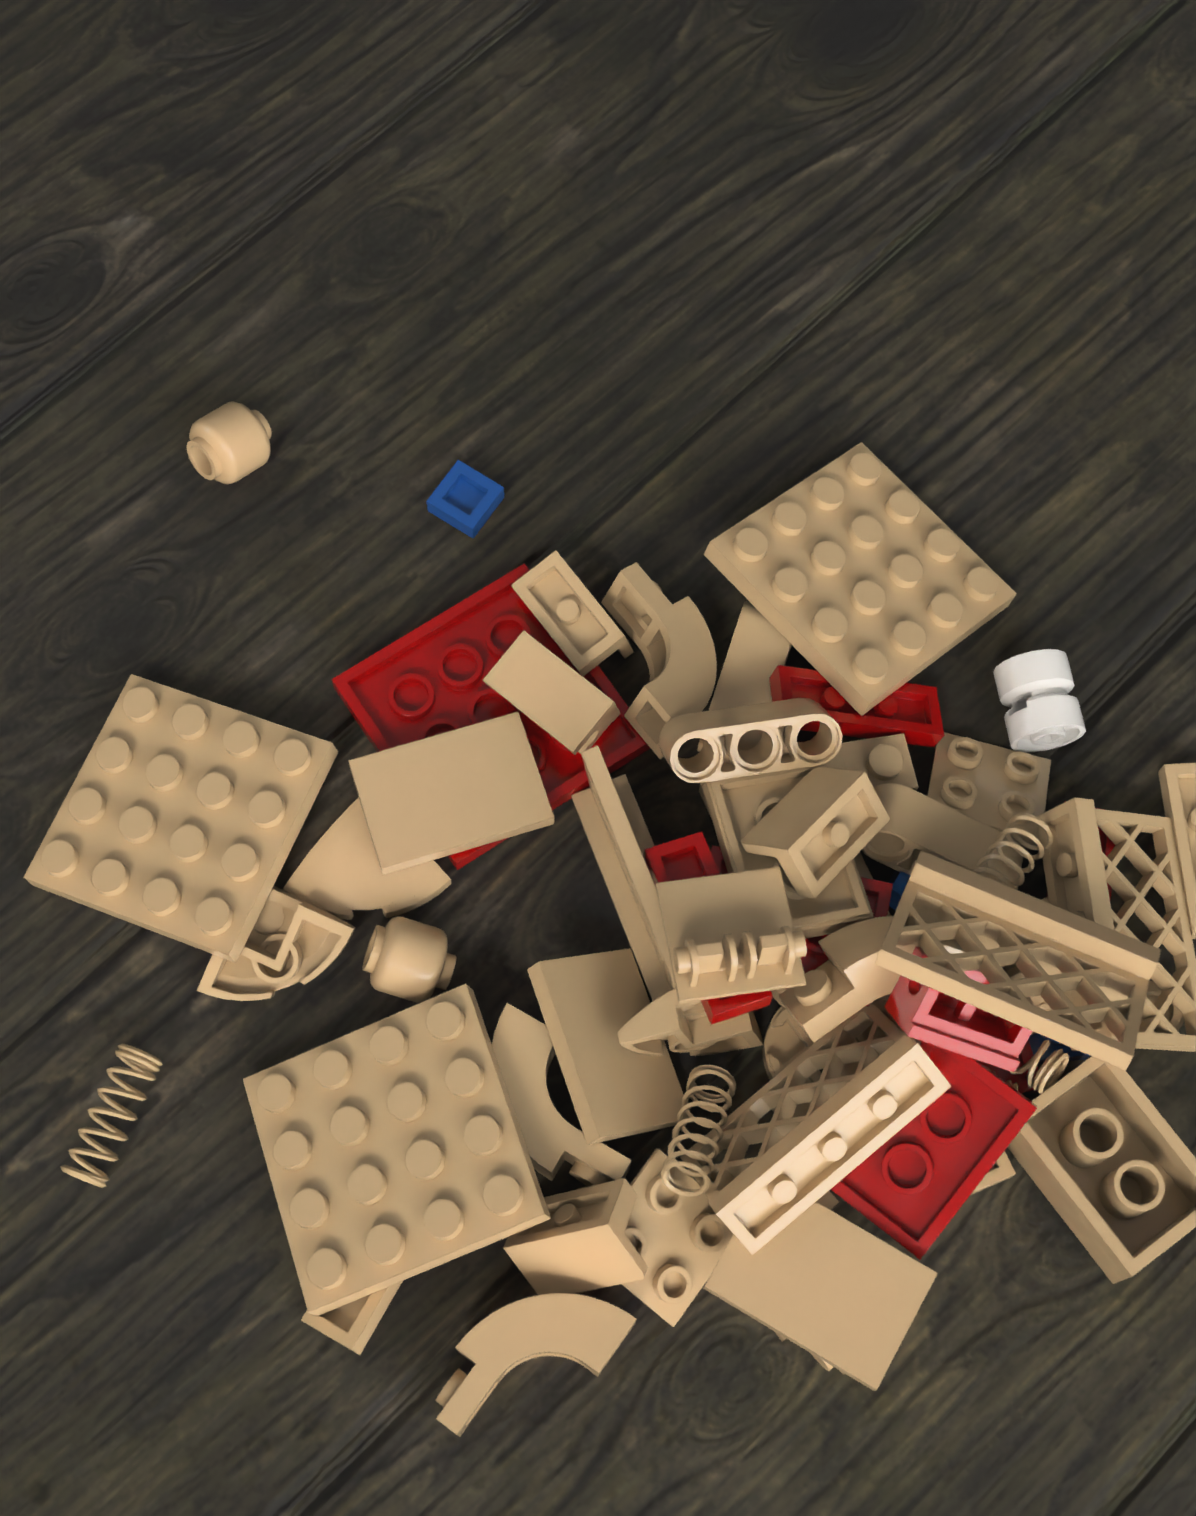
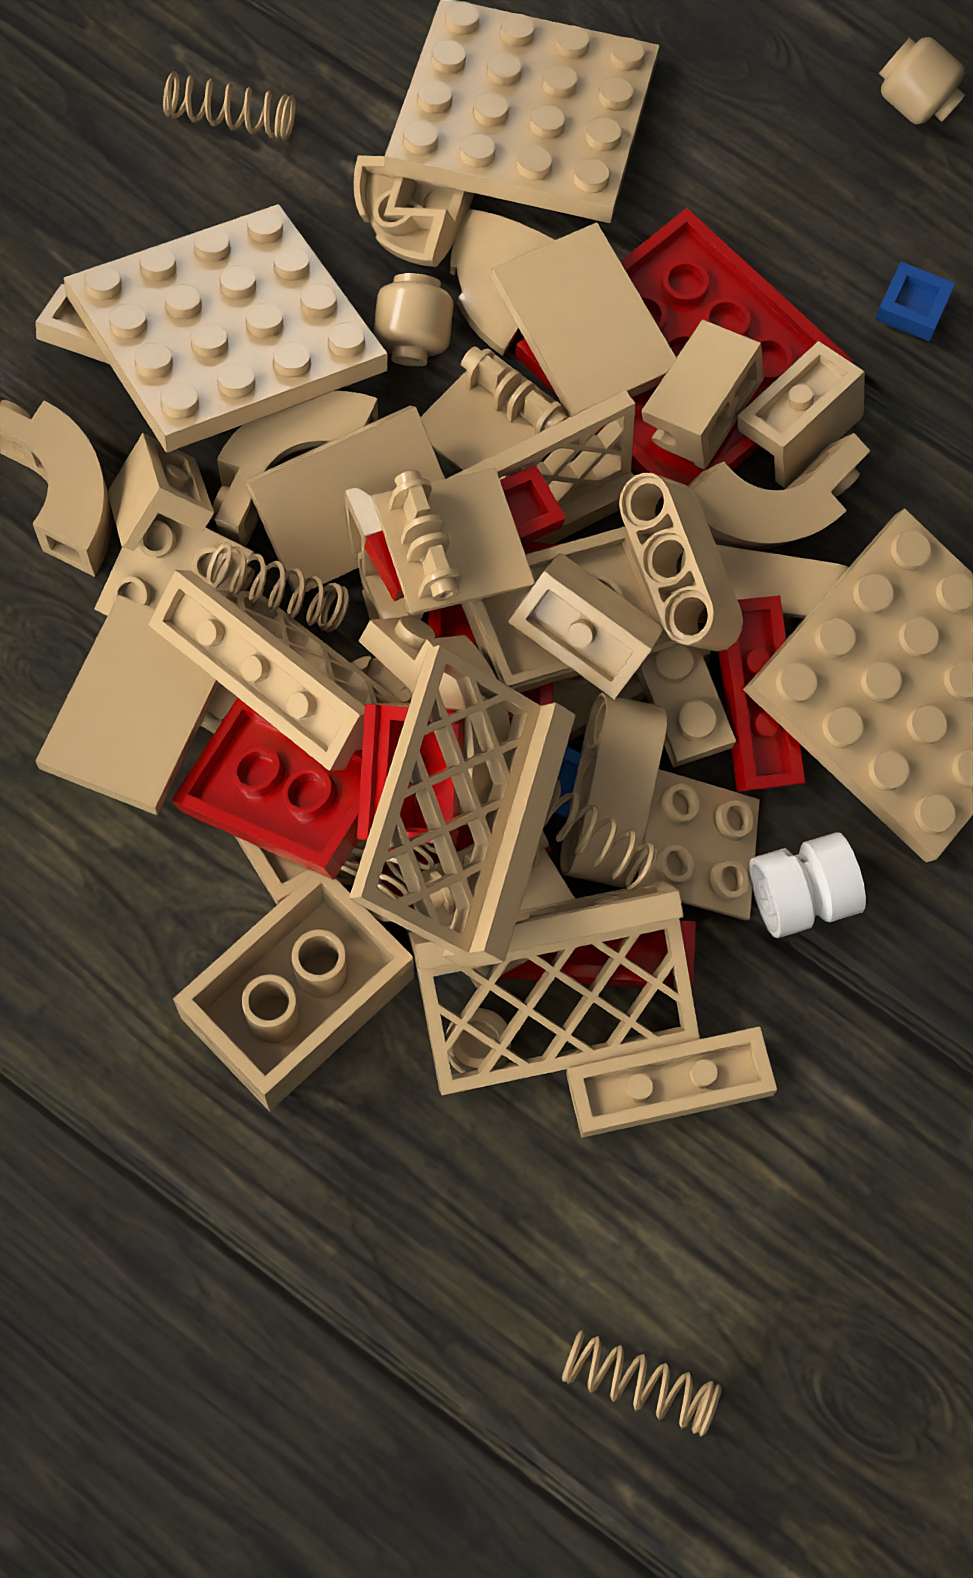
camera: 80 degrees right, 0 degrees up
none -> tan hinge [420,346,569,471]

